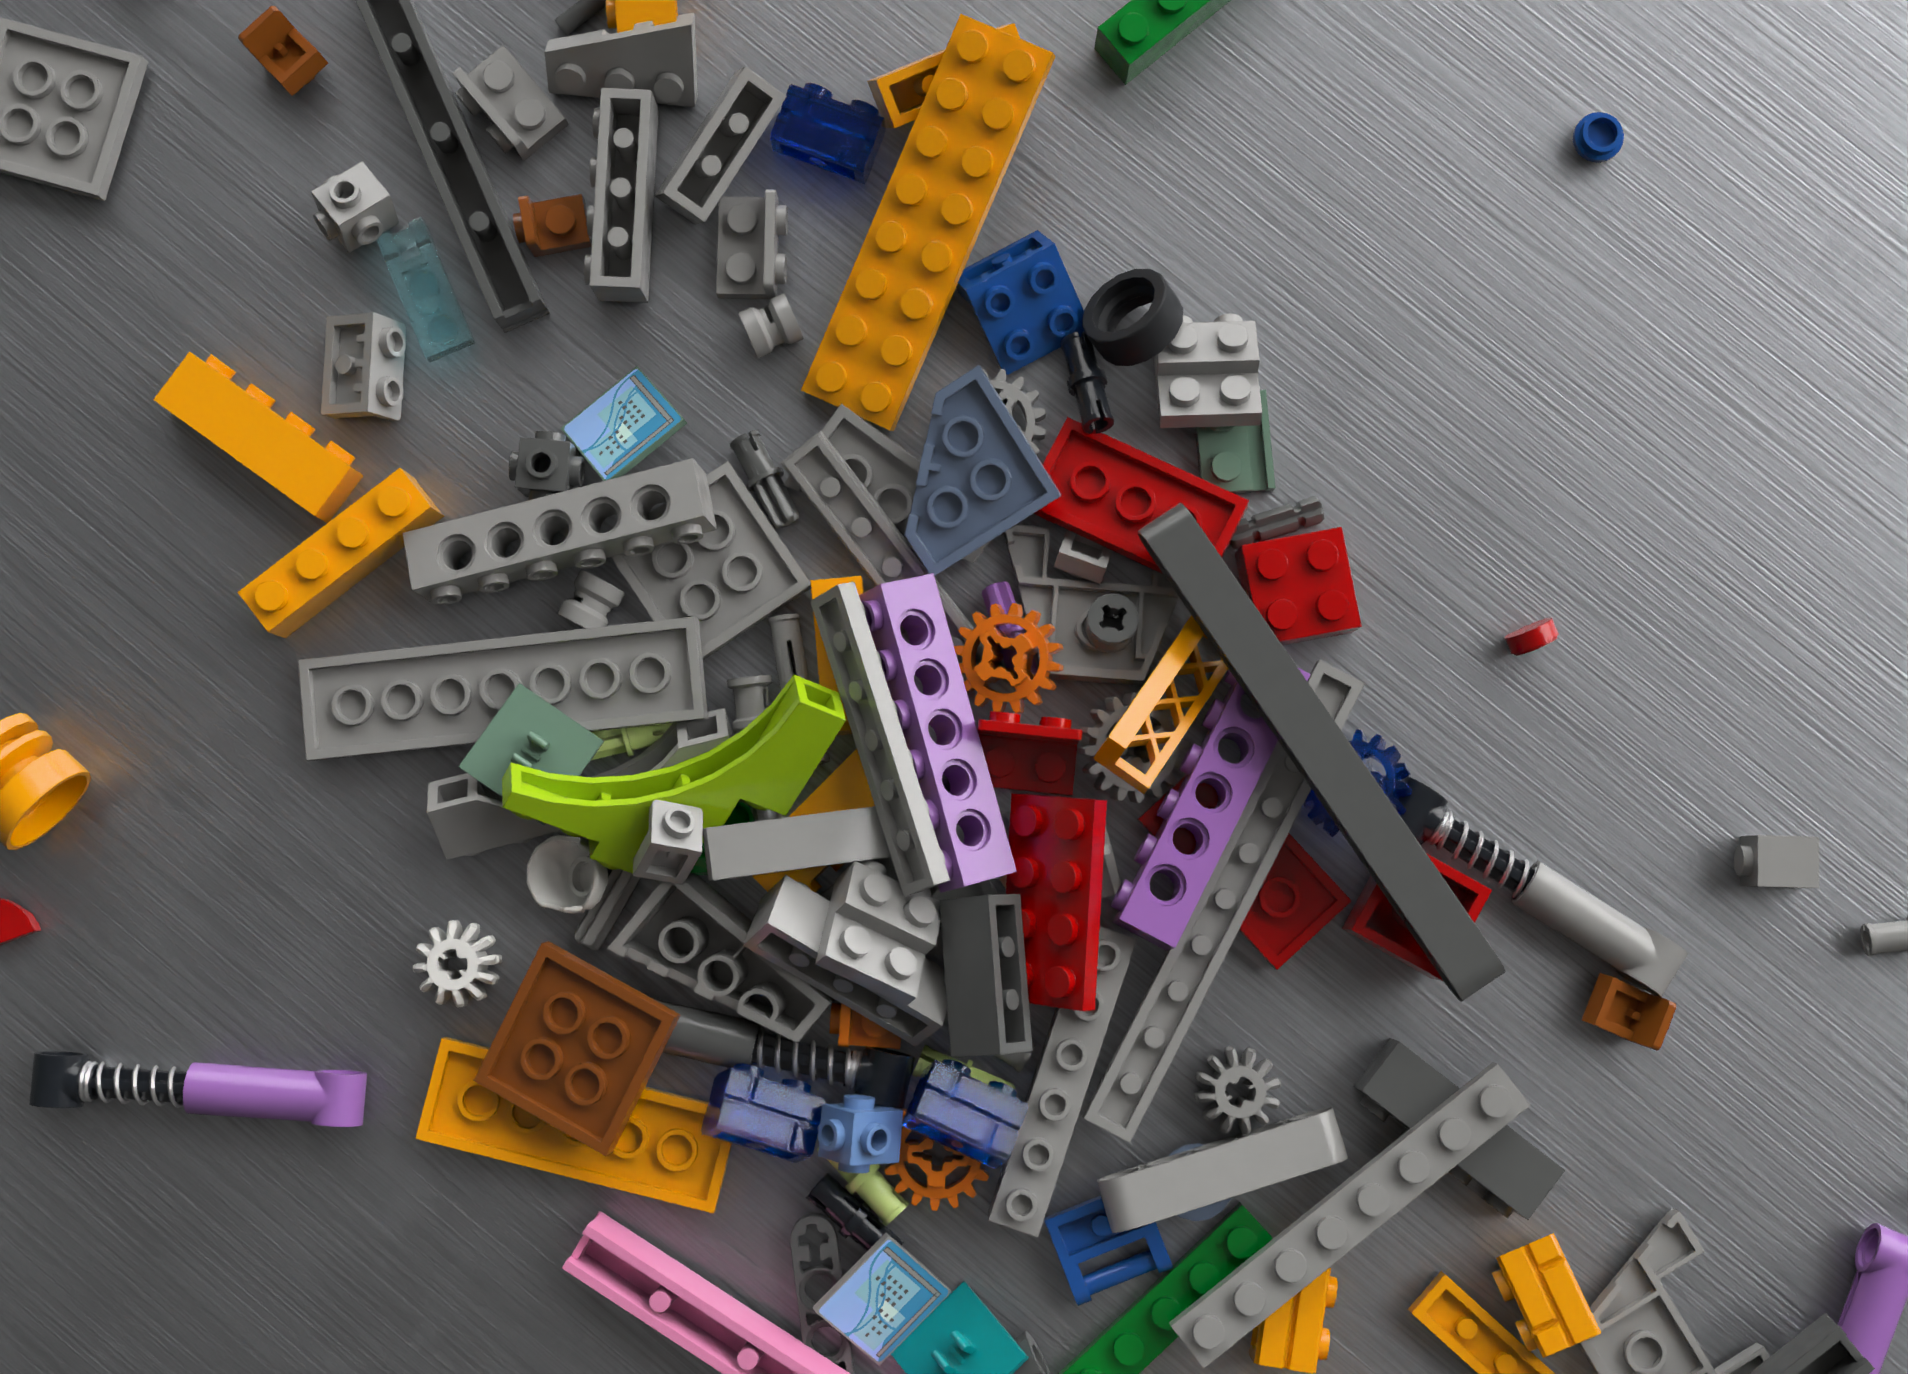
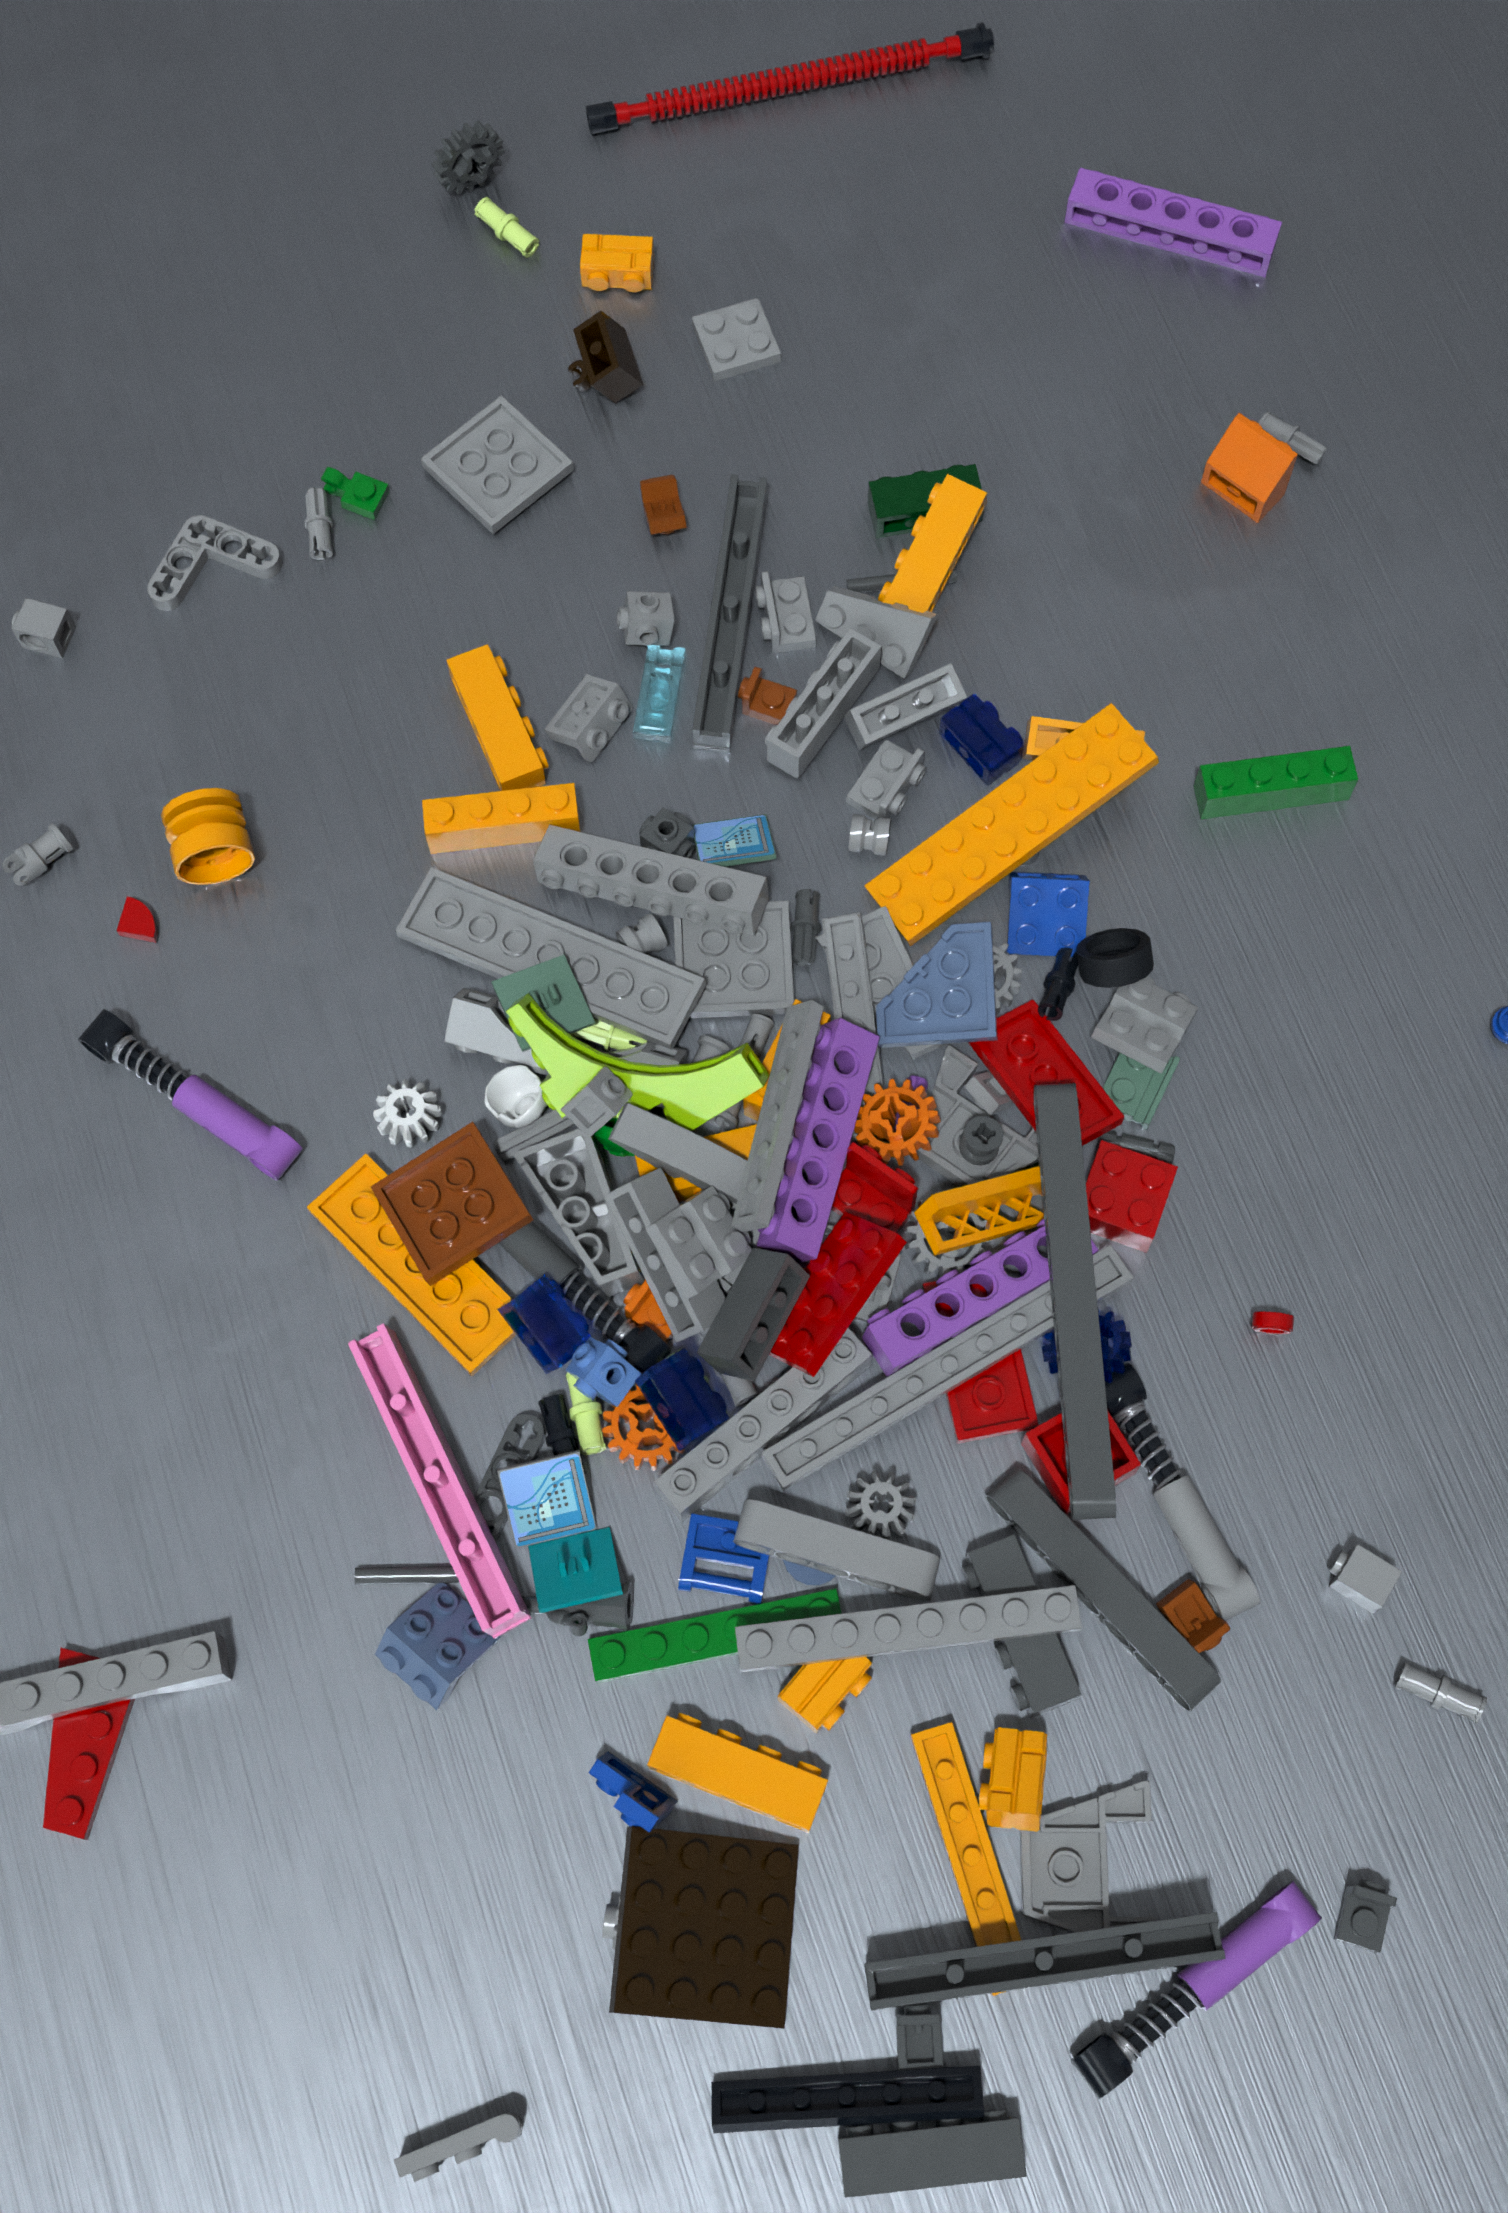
camera: 30 degrees right, 15 degrees down
none -> dark grey beam [985,1467,1221,1712]

